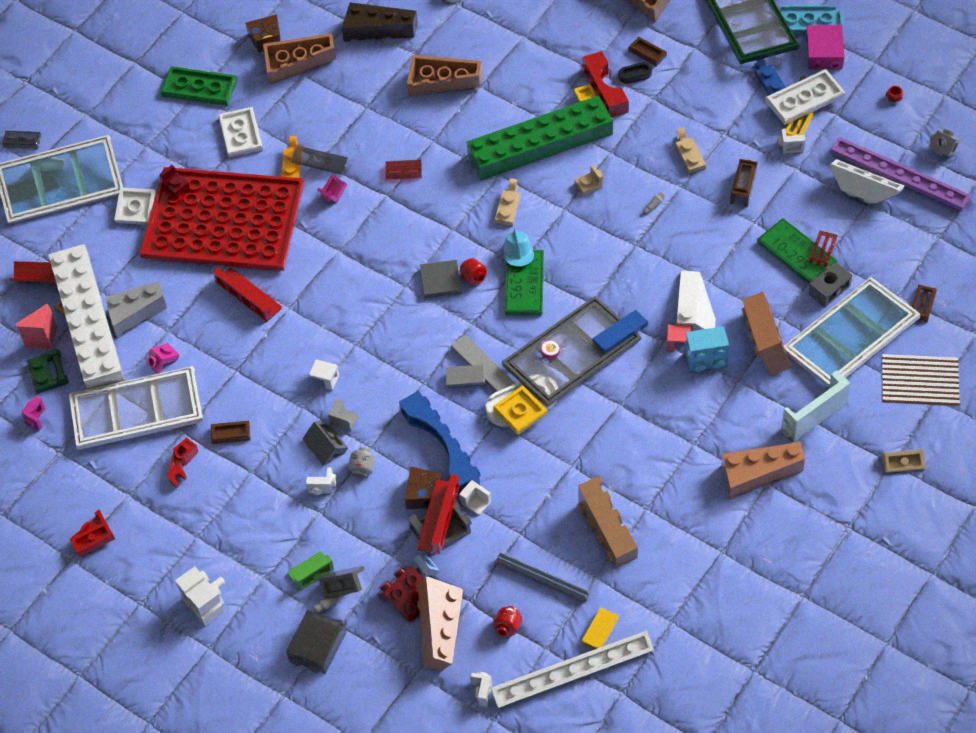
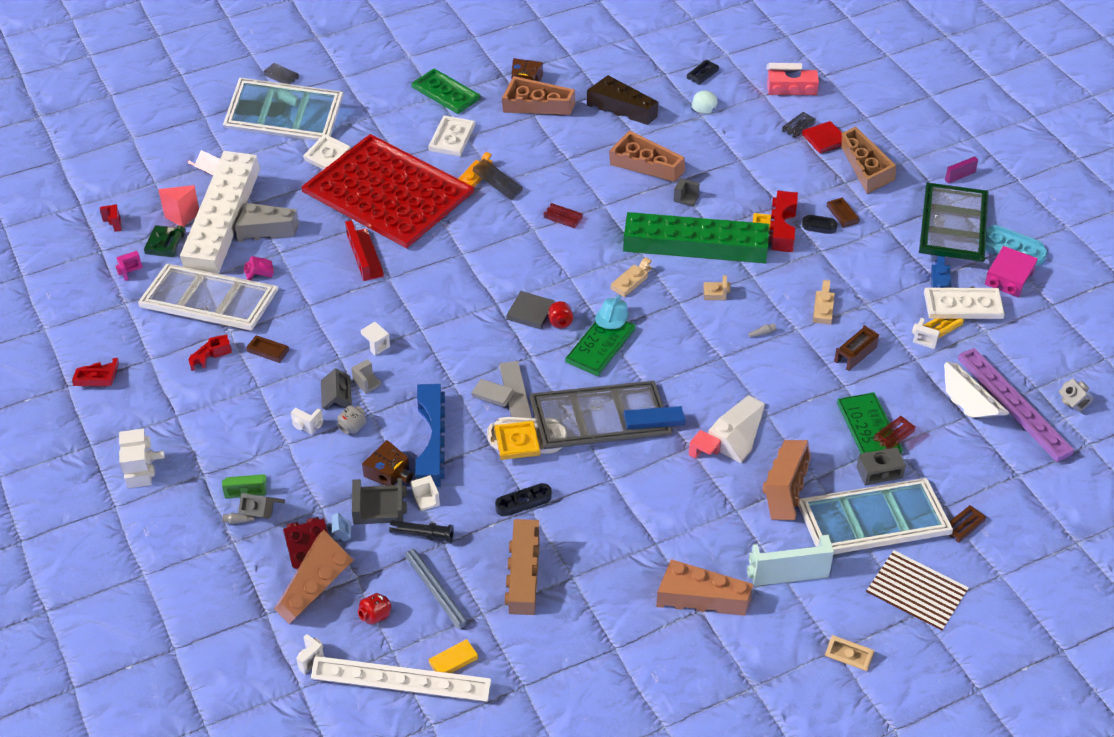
camera: 25 degrees right, 10 degrees down
dark red bracket [159,165,189,197] -> none
clear smoke brick [286,610,347,674] -> none
dark pink bracket [317,174,348,203] -> none
red panel [417,474,460,554] -> none
tile [541,340,560,359] -> none
medium azure brick [685,326,729,372] -> none
red plate [886,86,904,102] -> none
none -> black pin [389,520,454,543]
none -> black beam [495,483,552,517]
none -> dark grey panel [674,178,700,207]

